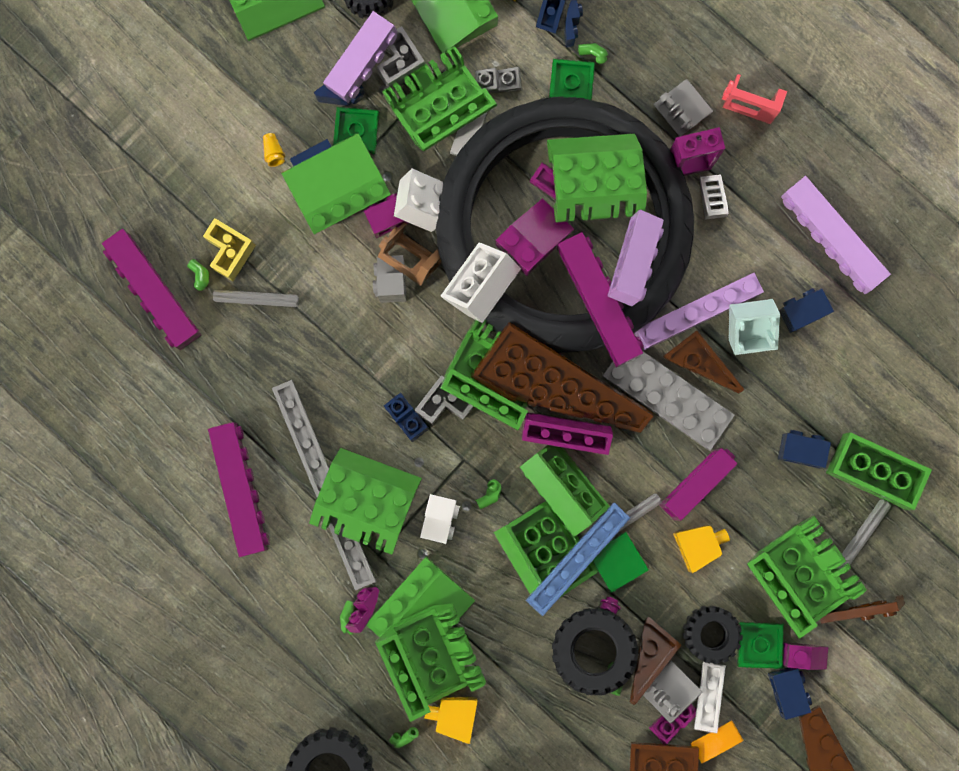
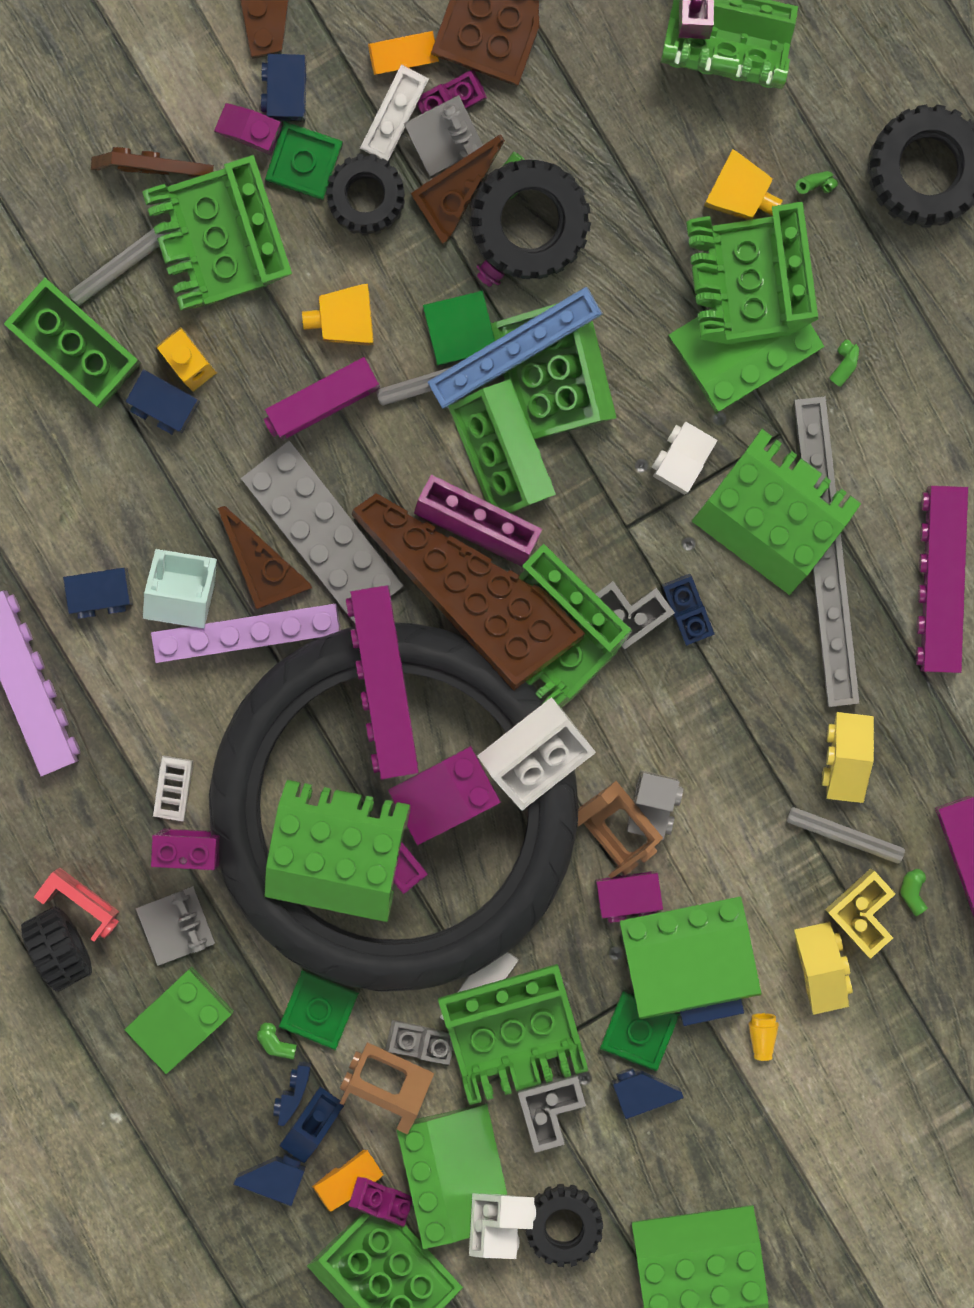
camera: 165 degrees left, 5 degrees up
lavender brick [323,11,398,103] -> none
magenta slope [345,587,379,633] -> none
white brick [394,168,443,232] -> none
bright green arm [476,479,501,510] -> none
lavender brick [608,210,664,306] -> none
none -> black tyre [21,906,92,992]
none -> bright green slope [124,966,234,1074]
none -> yellow torso [157,327,217,392]
none -> medium nougat window [339,1042,434,1134]
none -> light yellow brick [794,922,853,1015]
none -> light yellow brick [821,712,874,803]

